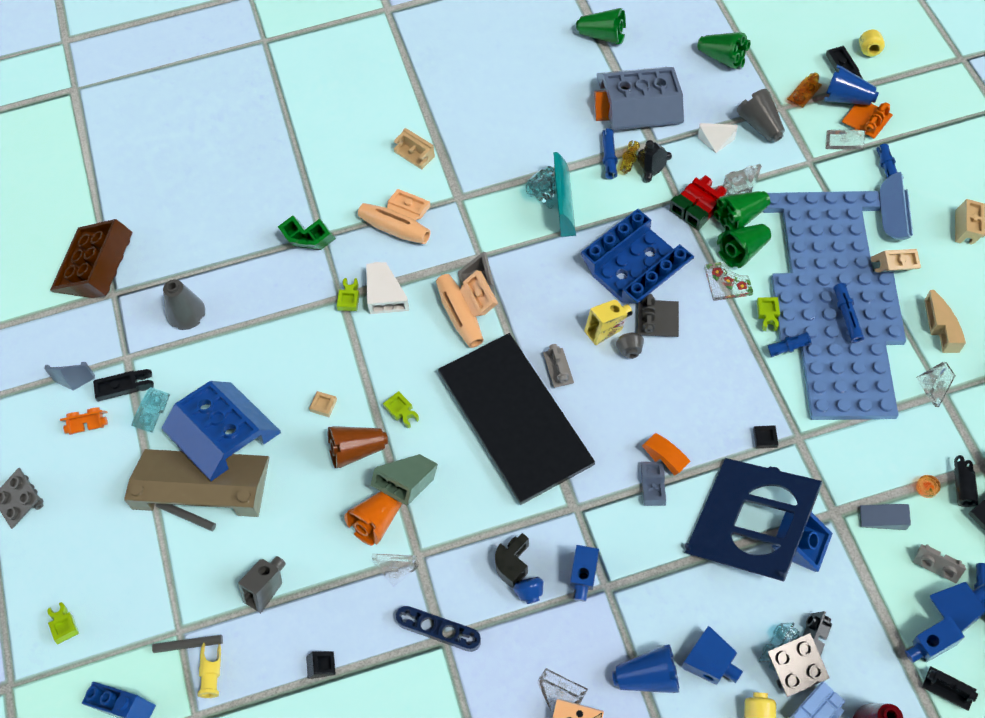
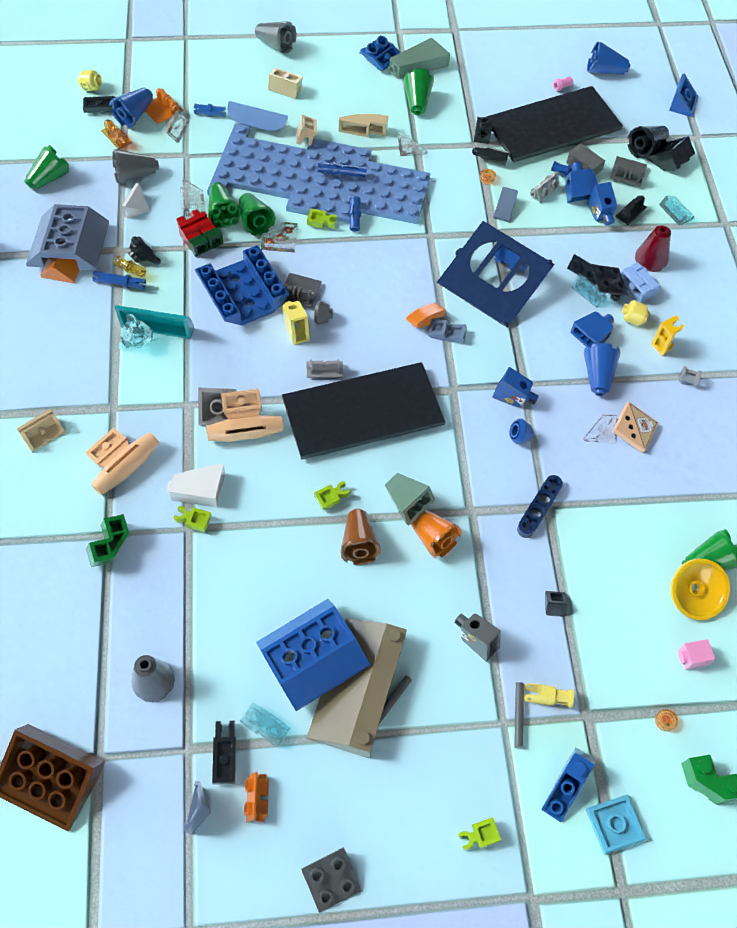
camera: 85 degrees left, 0 degrees up
tan tile [309,391,337,417] -> none
clear slope [371,553,419,587] -> none
pearl dark grey brick [495,533,529,589] -> none
black tile [753,425,779,449] -> none

